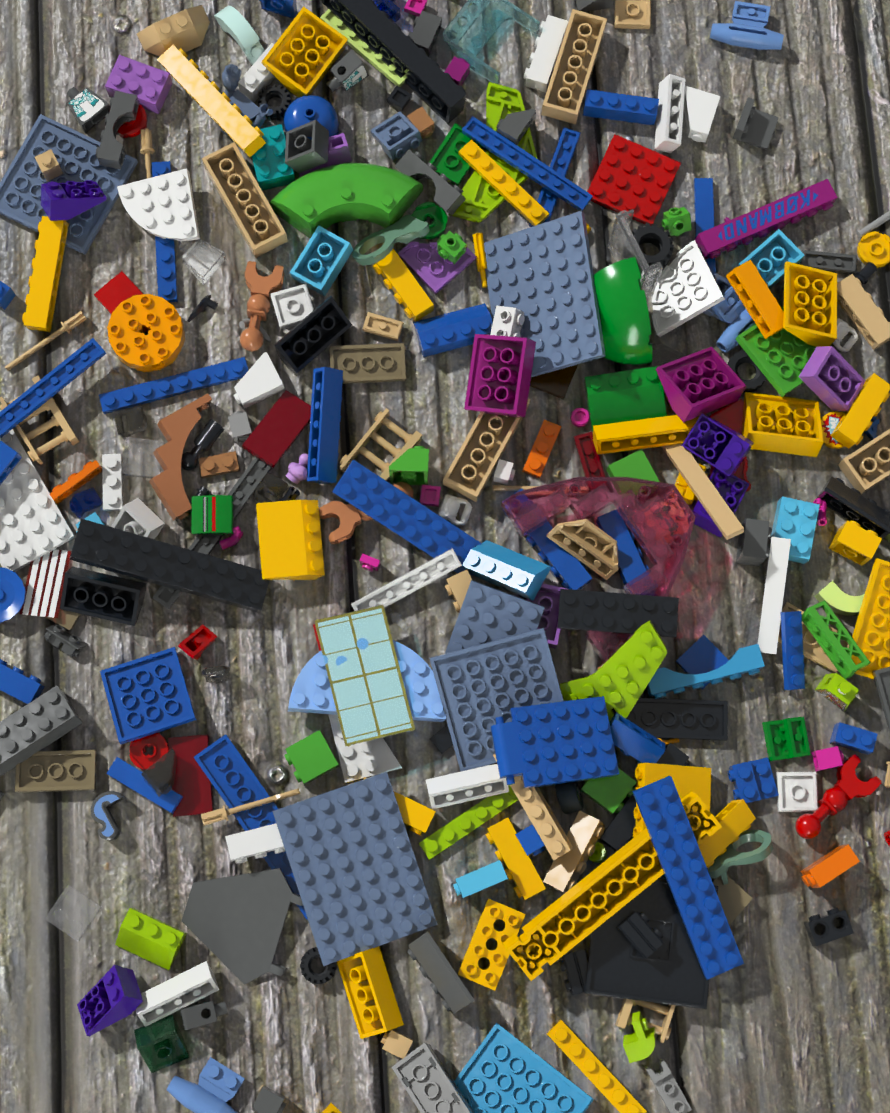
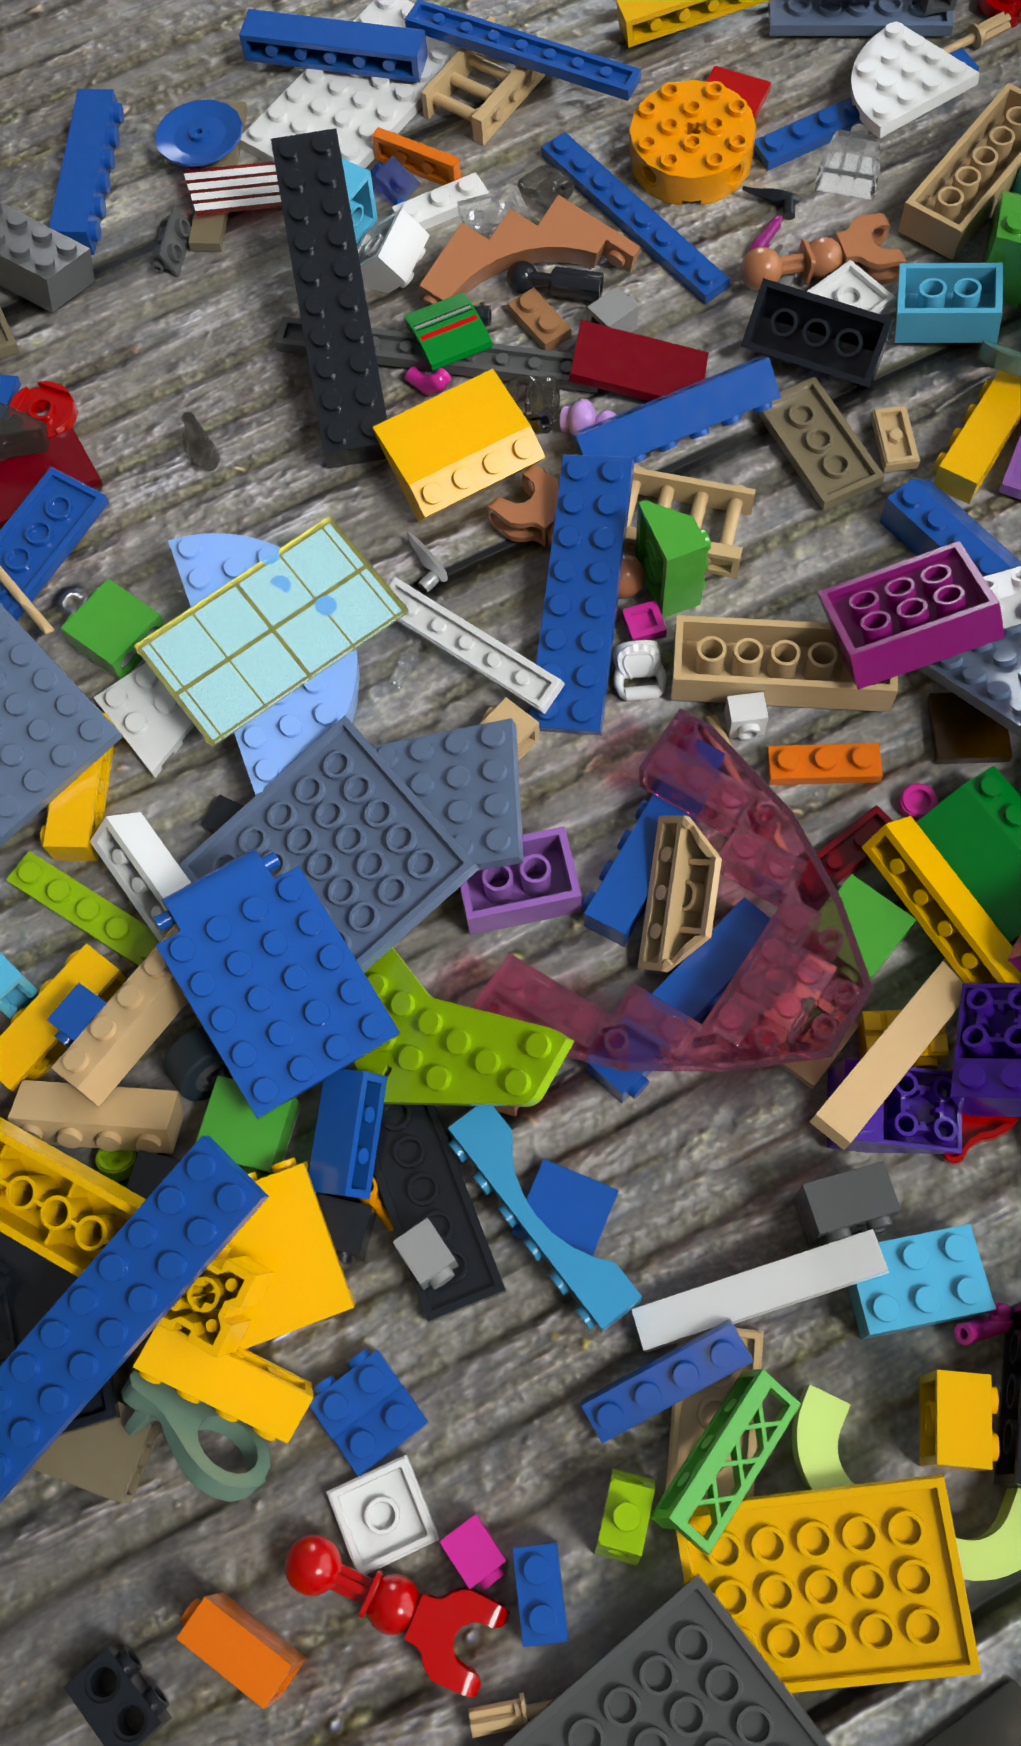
camera: 75 degrees right, 10 degrees down
tan piece [5,311,87,371] -> none
black slope [60,566,147,626] -> none
blue plate [100,647,196,744] -> none
red slope [178,625,217,660] -> none
white slope [233,352,285,409] -> none
dark pink plate [359,553,381,572] -> none
dark azure slope [462,540,551,601] -> none
black plate [557,589,679,638] -> none
green slope [762,717,811,761] -> none
none -> light grey brick [393,1217,459,1290]
none -> light grey bar [407,532,448,593]
none -> magenta piece [748,215,783,252]

